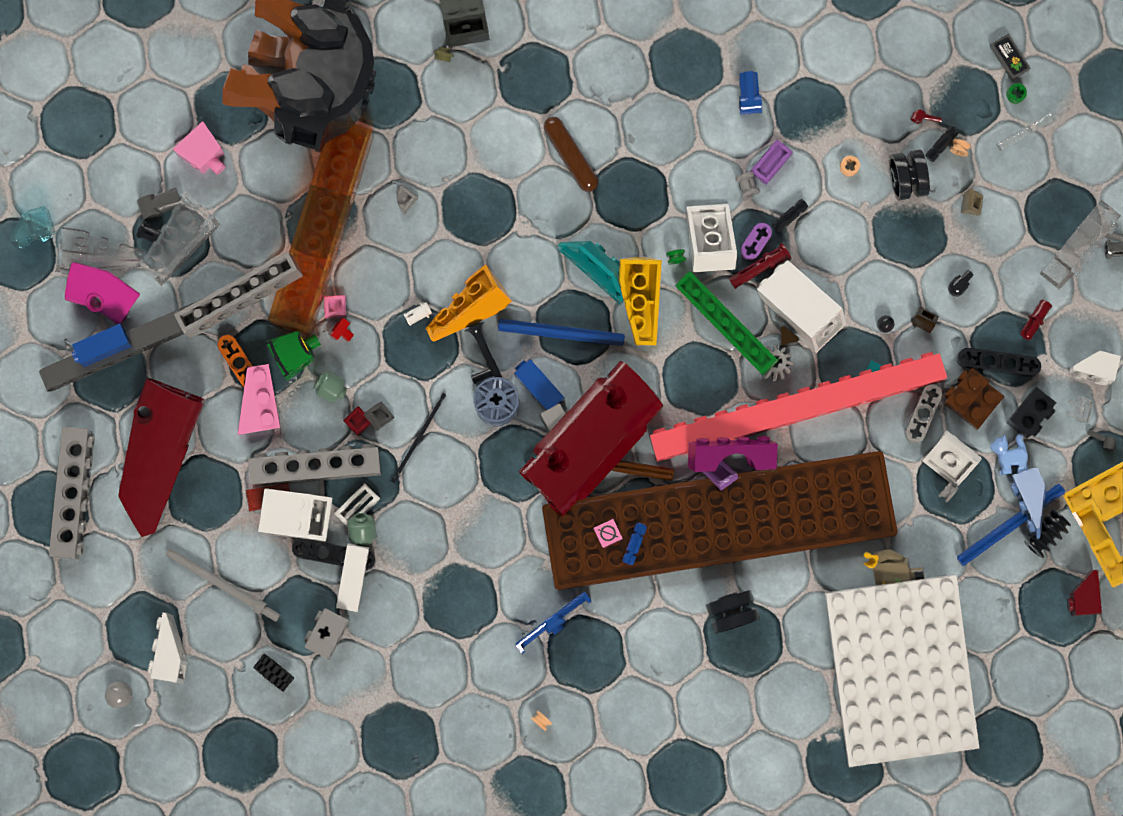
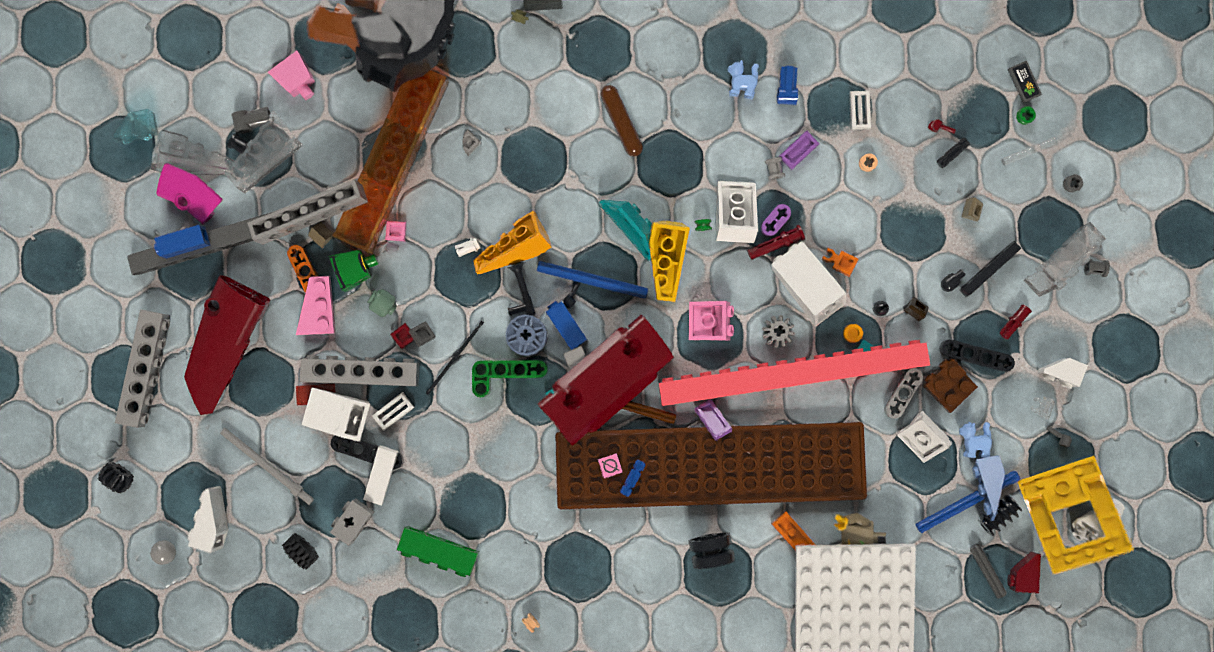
camera: 10 degrees right, 5 degrees up
red tile [328,318,354,342] -> none
sand green head [347,513,377,546] -> none
blue plate [516,592,592,654] -> none
green plate [675,271,779,375] -> none
magenta arch [687,436,778,472] -> none
black axle [772,199,808,233] -> none
dark brown slope [779,326,800,348] -> none
black wheel [889,149,930,201] -> none
light grey bush [938,481,959,503] -> none
light nougat bush [950,139,971,157] -> none
black brick [1006,387,1057,439] -> none
none -> black gear [98,462,134,493]
none -> dark tan slope [308,222,335,249]
none -> green brick [396,526,480,577]
none -> green beam [472,360,548,397]
none -> black hand [563,282,581,309]
none -> bright pink plate [689,301,734,341]
none -> light blue animal [728,60,759,99]
none -> orange tile [771,511,815,551]
none -> orange plate [822,248,859,277]
none -> light orange tile [843,324,863,343]
none -> white tile [849,91,871,130]
none -> black beam [959,241,1021,297]
none -> dark grey axle [970,544,1007,599]
none -> dark grey bush [1063,174,1083,193]

